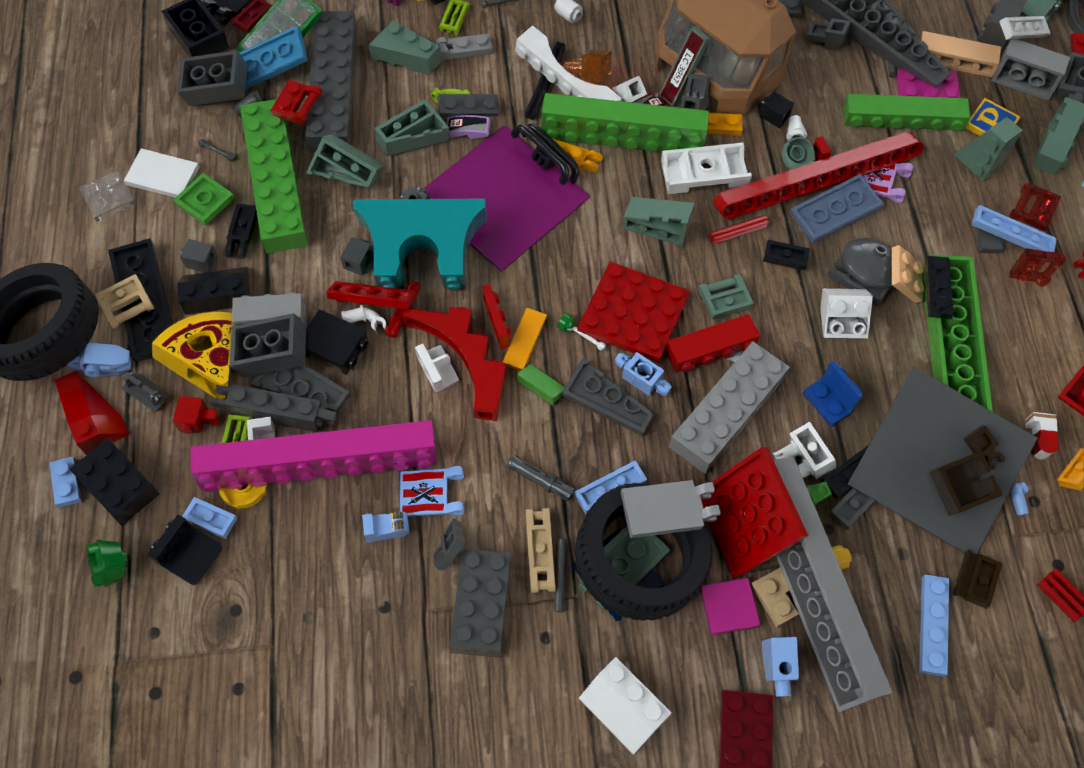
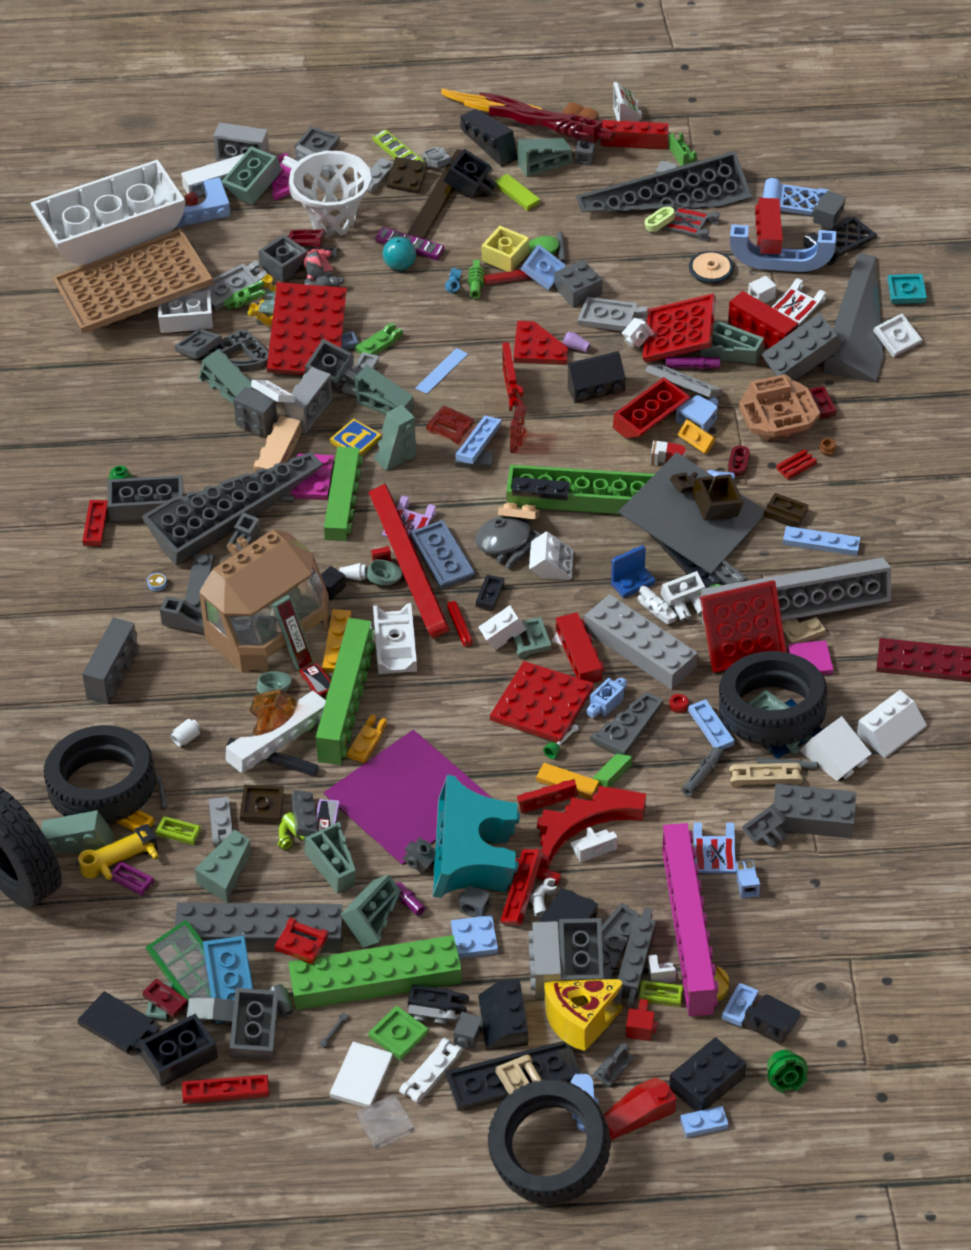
camera: 85 degrees left, 15 degrees down
black piece [511,124,579,185] -> none
white brick [612,76,647,102] -> none
light grey tile [621,480,720,538] -> none
sand green wedge [622,197,695,246] -> none
dark grey brick [680,73,711,110] -> none
light blue torso [762,637,799,697] -> none
none -> red plate [182,1074,269,1104]
none -> dark grey slope [186,998,234,1023]
none -> dark brown plate [239,784,284,823]
none -> sand green hat [256,671,292,697]
none -> magenta axle [395,882,426,916]
none -> white plate [399,1038,463,1104]
none -> light grey hinge [408,1005,459,1024]
none -> light blue plate [451,915,498,959]
none -> white brick [479,606,527,651]
none -> white hinge [637,586,677,625]
none -> red tile [669,694,689,713]
none -> dark red plate [728,445,750,477]
none -> white slope [800,716,872,781]

